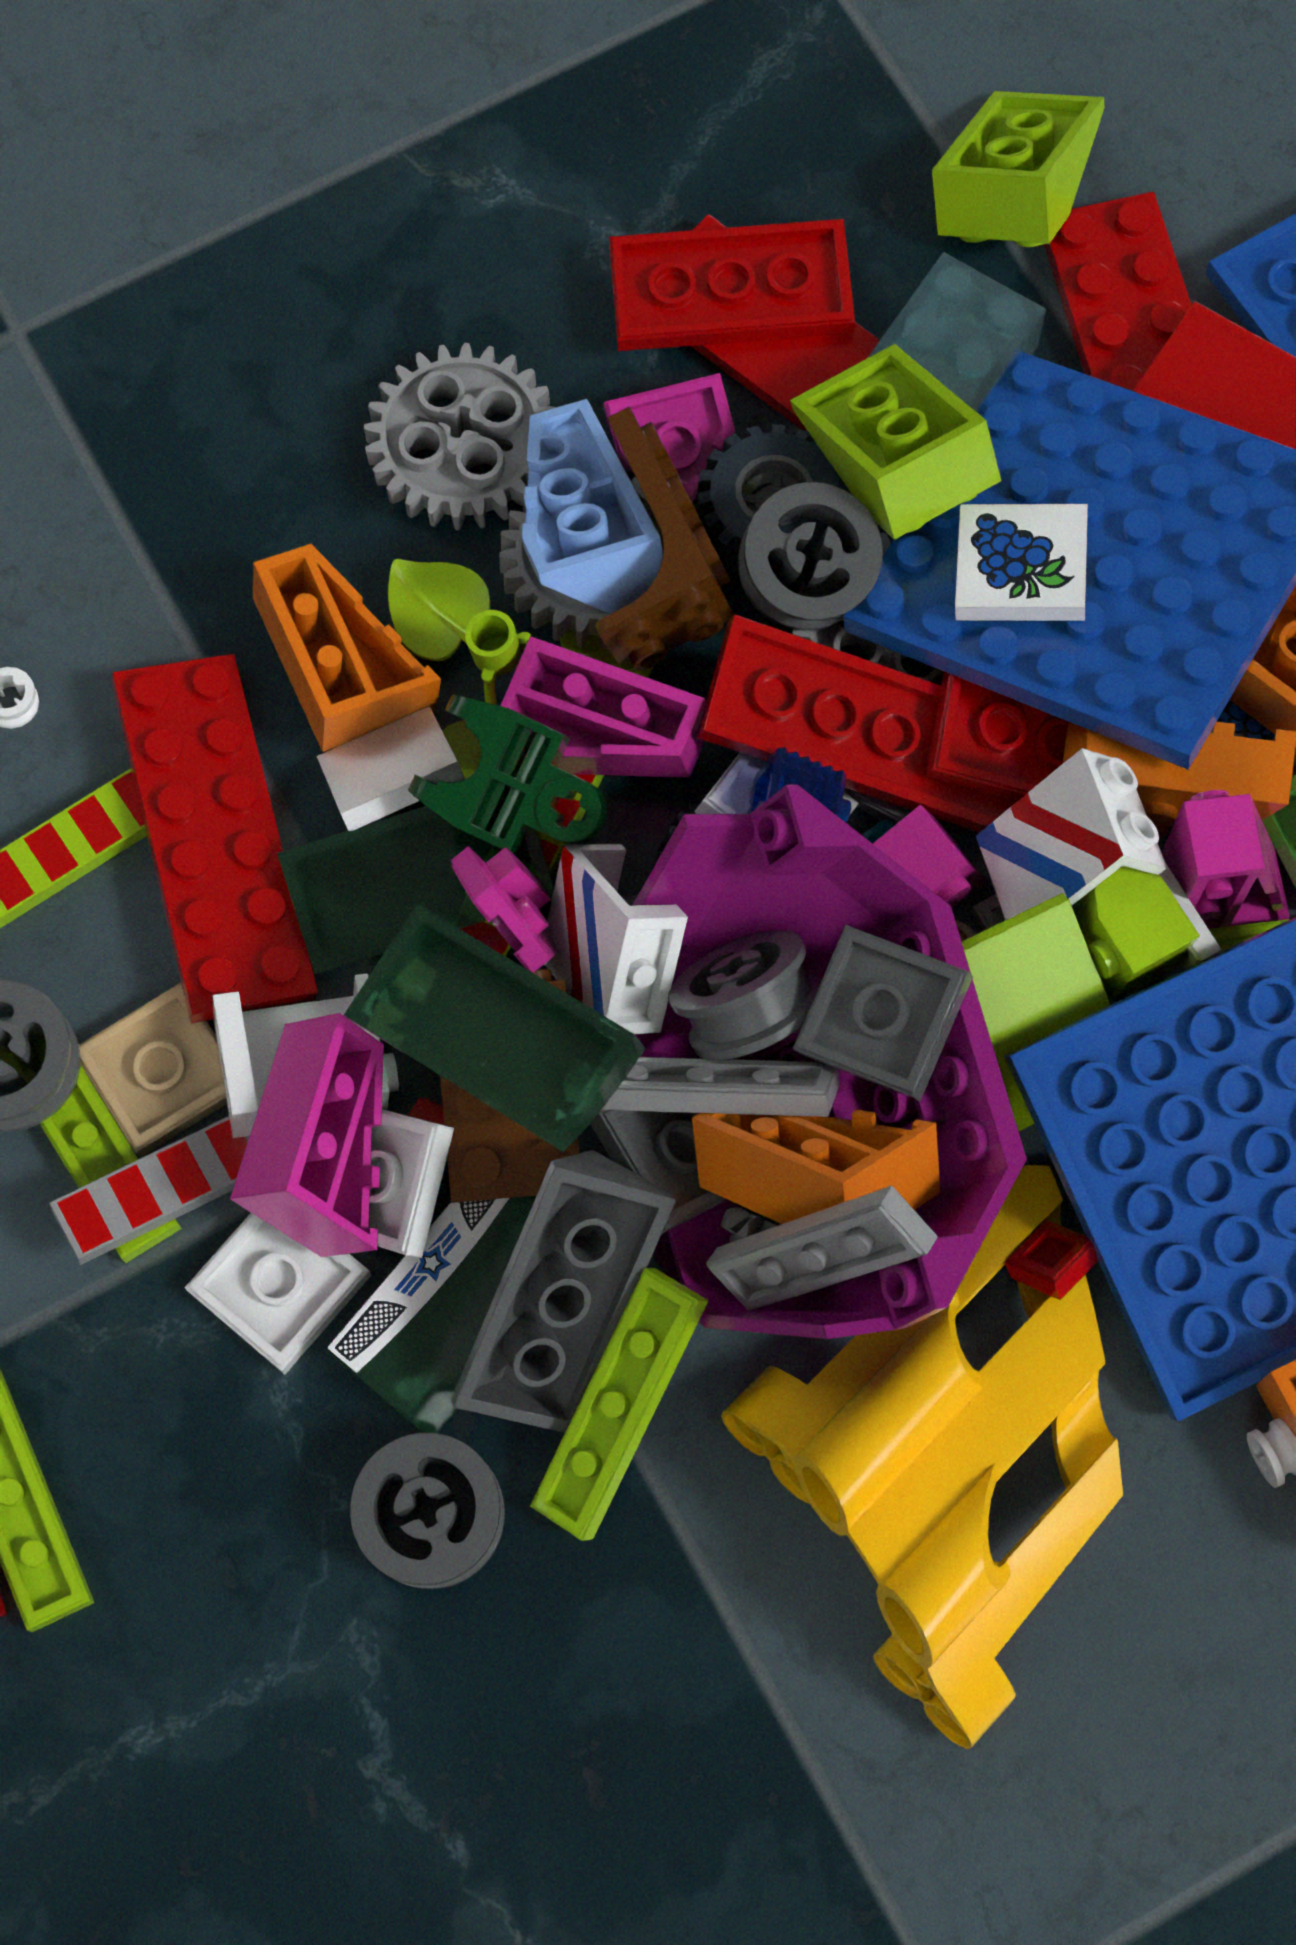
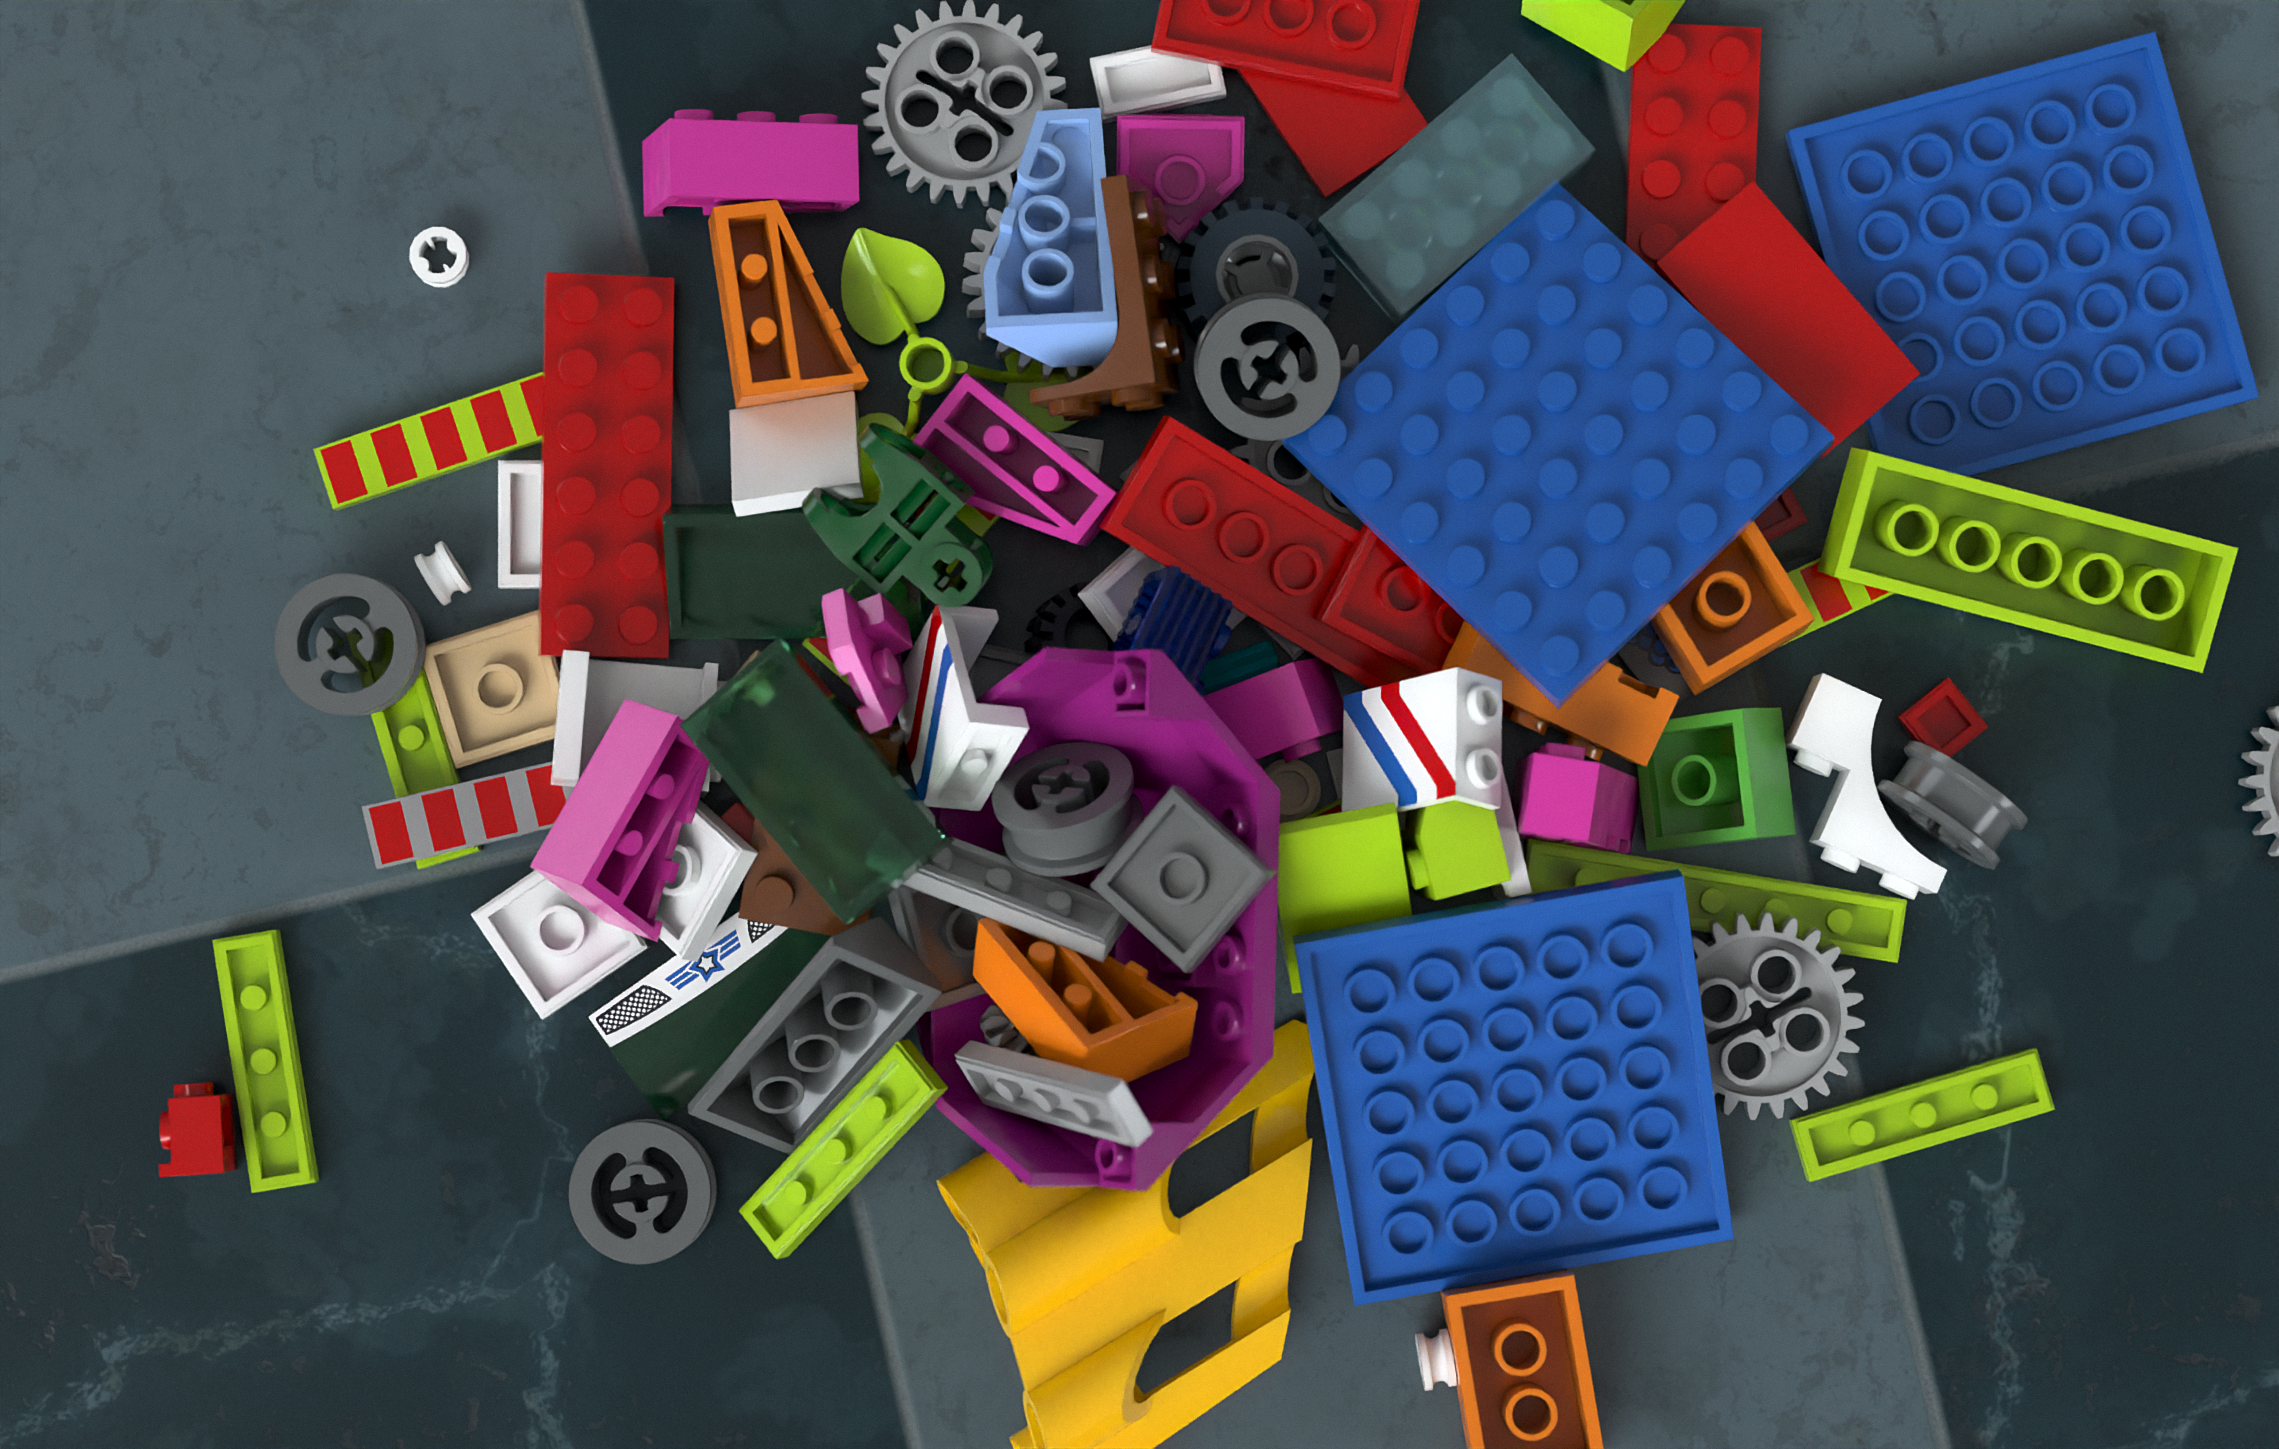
camera: 10 degrees right, 15 degrees up
lime slope [790,344,1001,540] -> none
white tile [955,504,1088,621] -> none
red tile [1005,1219,1098,1300] -> none
none -> white bush [414,541,472,606]
none -> white tile [498,460,541,589]
none -> dark pink wedge [642,109,859,217]
none -> white tile [1090,45,1227,124]

